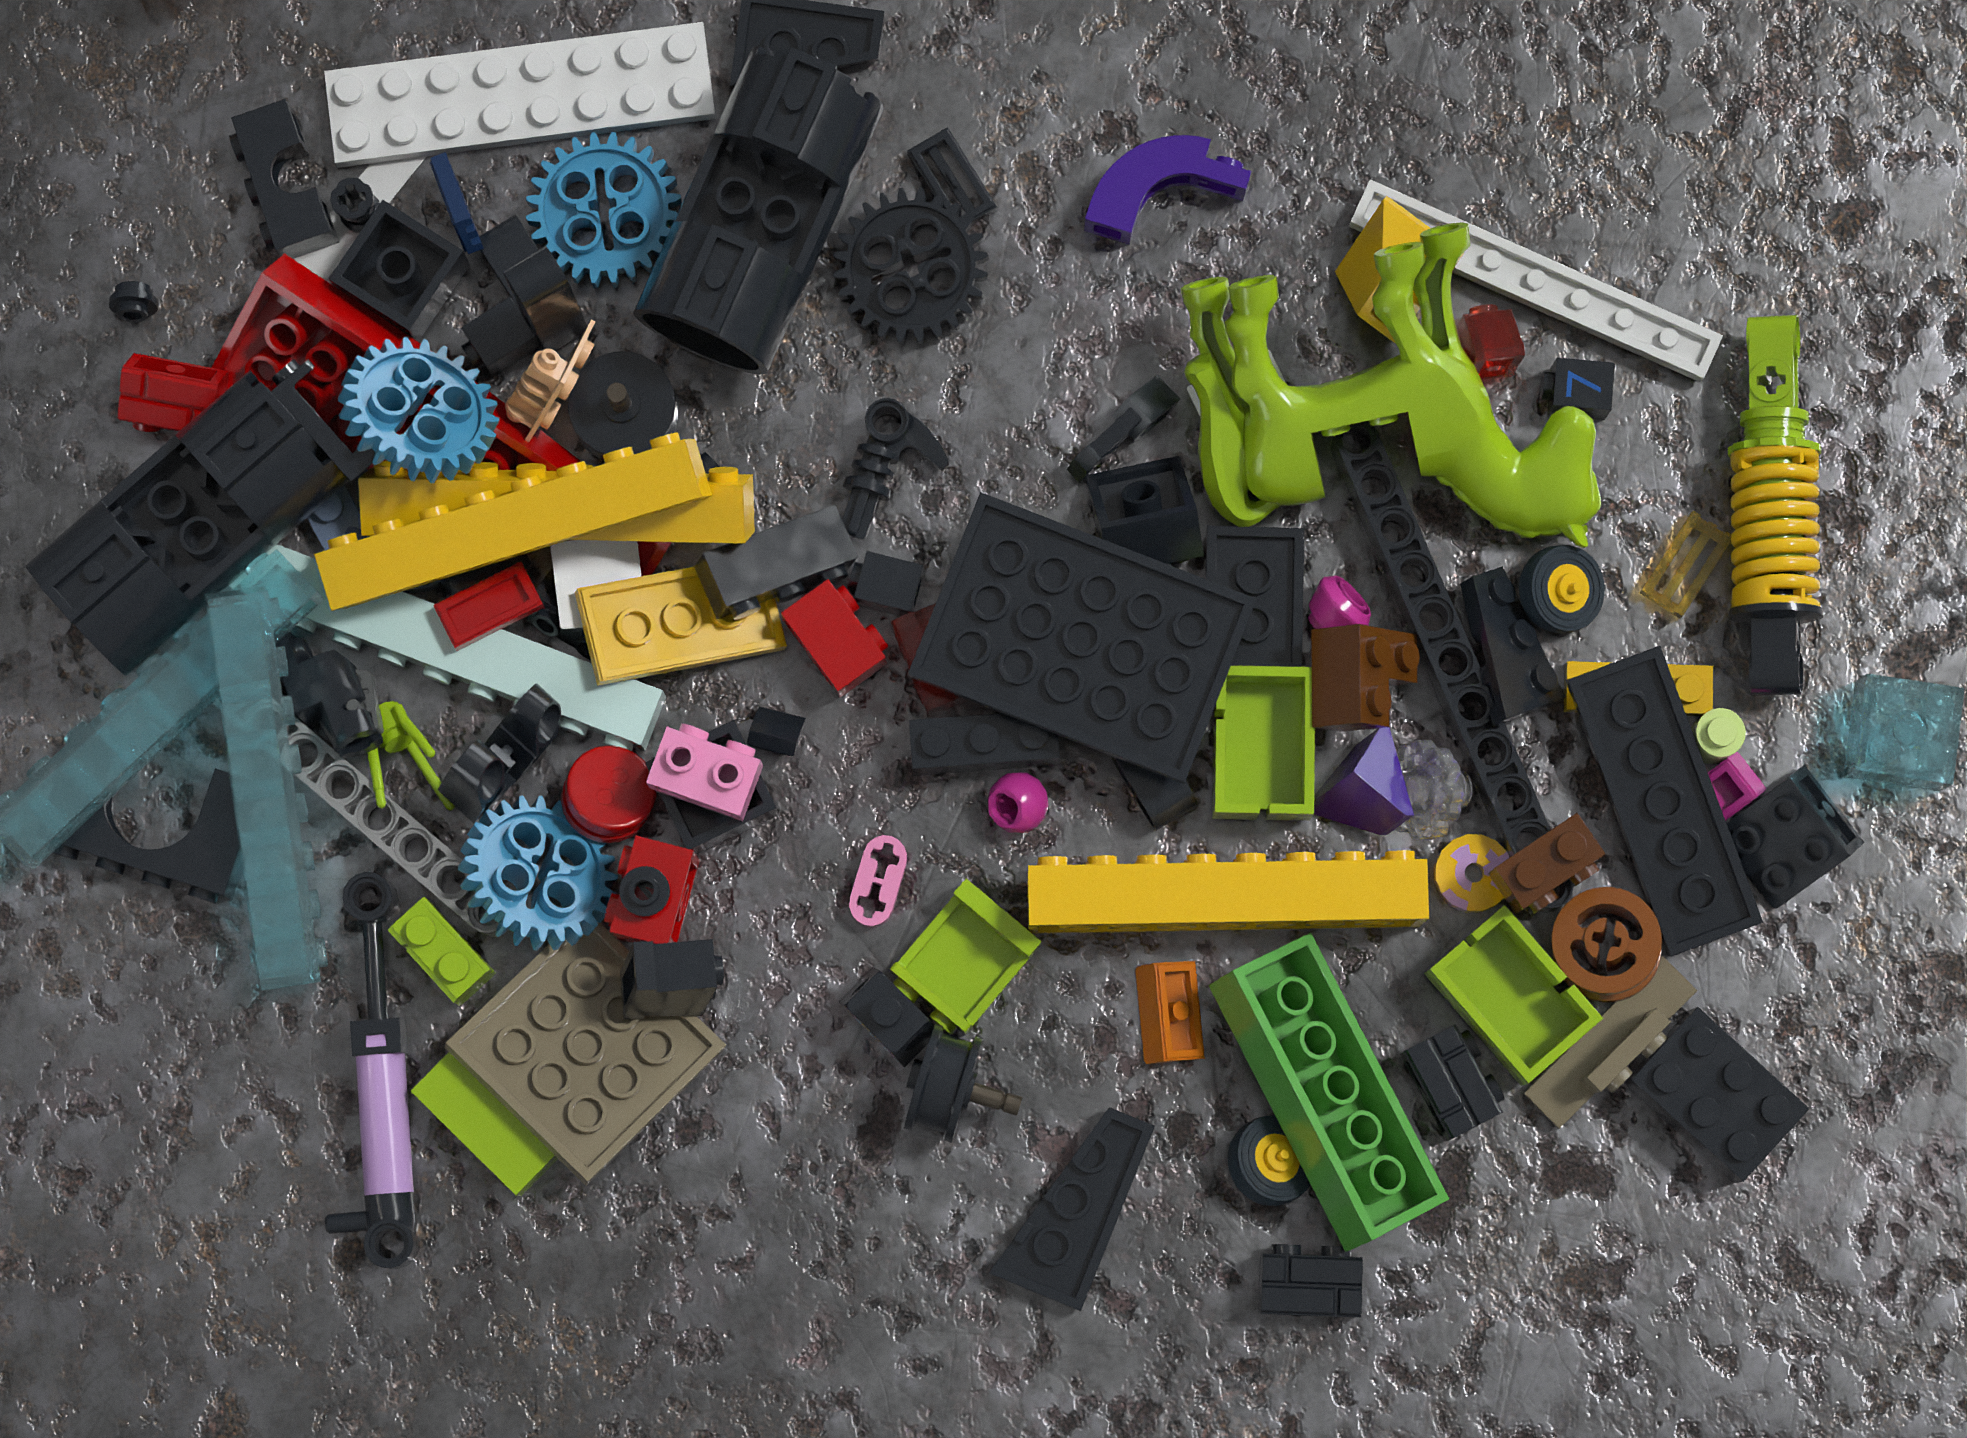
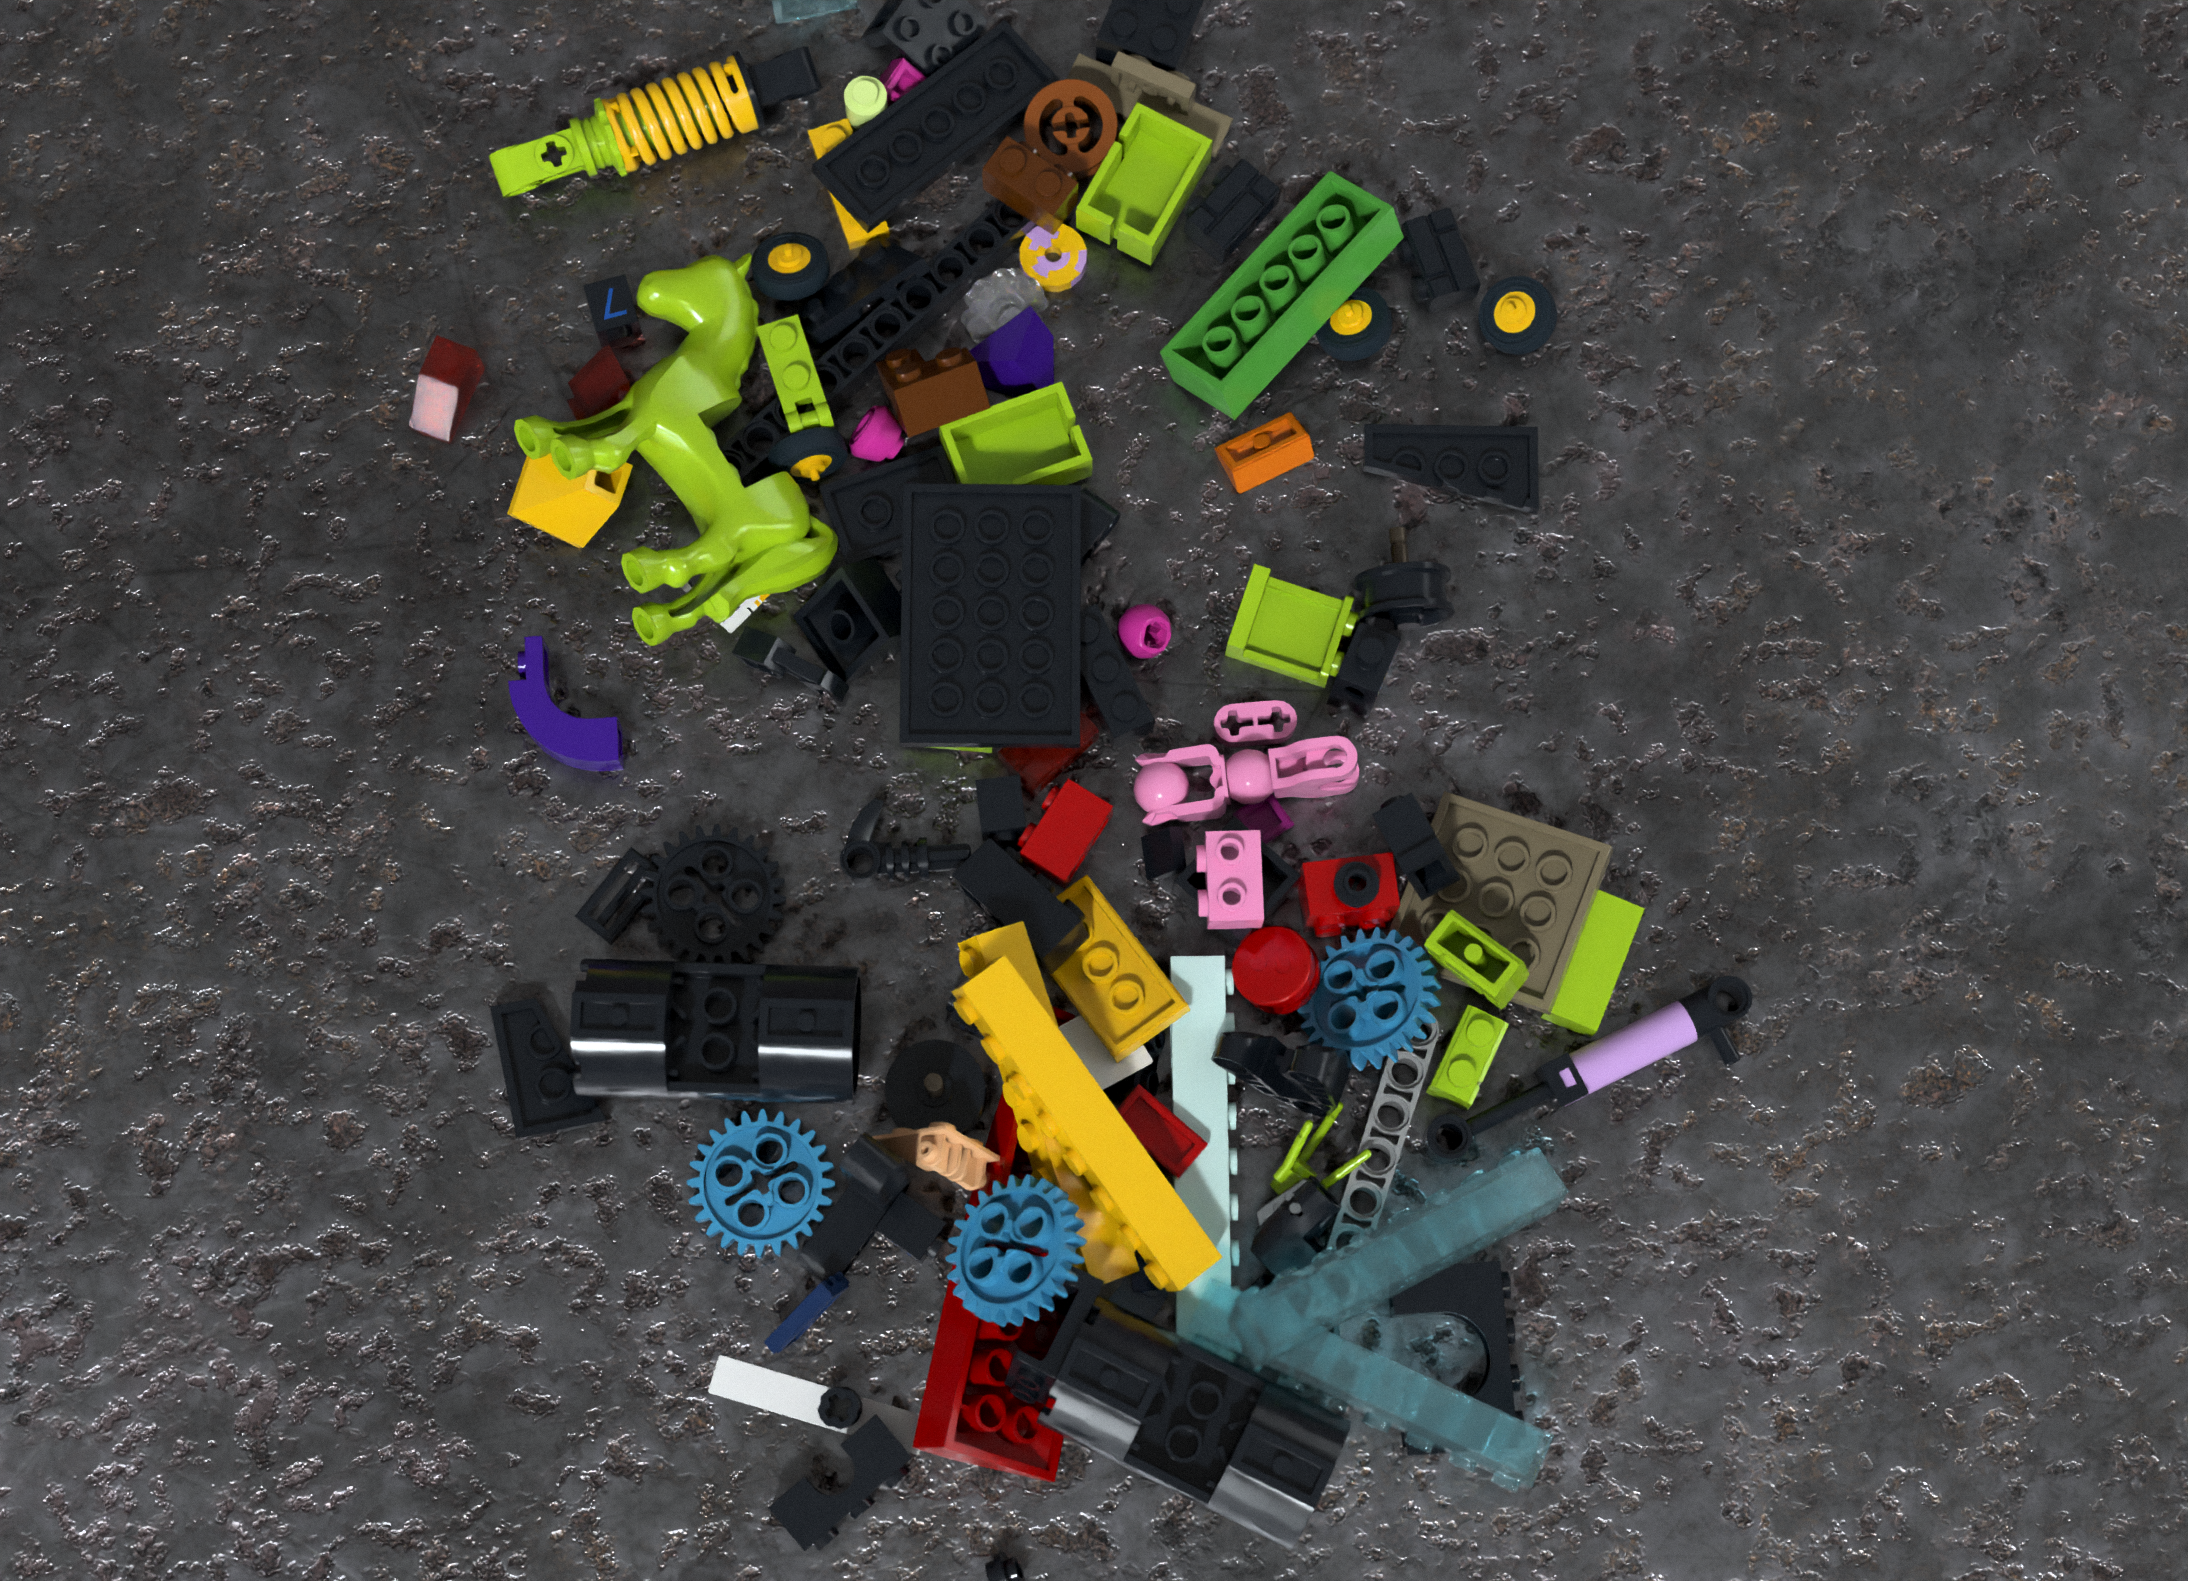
camera: 115 degrees left, 5 degrees down
red brick [118,353,229,432] -> none
white plate [324,22,716,168] -> none
black brick [329,200,470,341] -> none
yellow brick [1027,850,1429,934] -> none
white plate [1349,179,1723,382] -> none
clear yellow tile [1639,511,1731,619] -> none
none -> clear red slope [409,335,485,444]
none -> lime plate [756,314,834,435]
none -> black wheel [768,427,848,485]
none -> bright pink piece [1133,736,1360,826]
none -> magenta tile [1232,794,1294,846]
none -> lime brick [1424,910,1530,1010]
none -> black wheel [1479,276,1557,355]

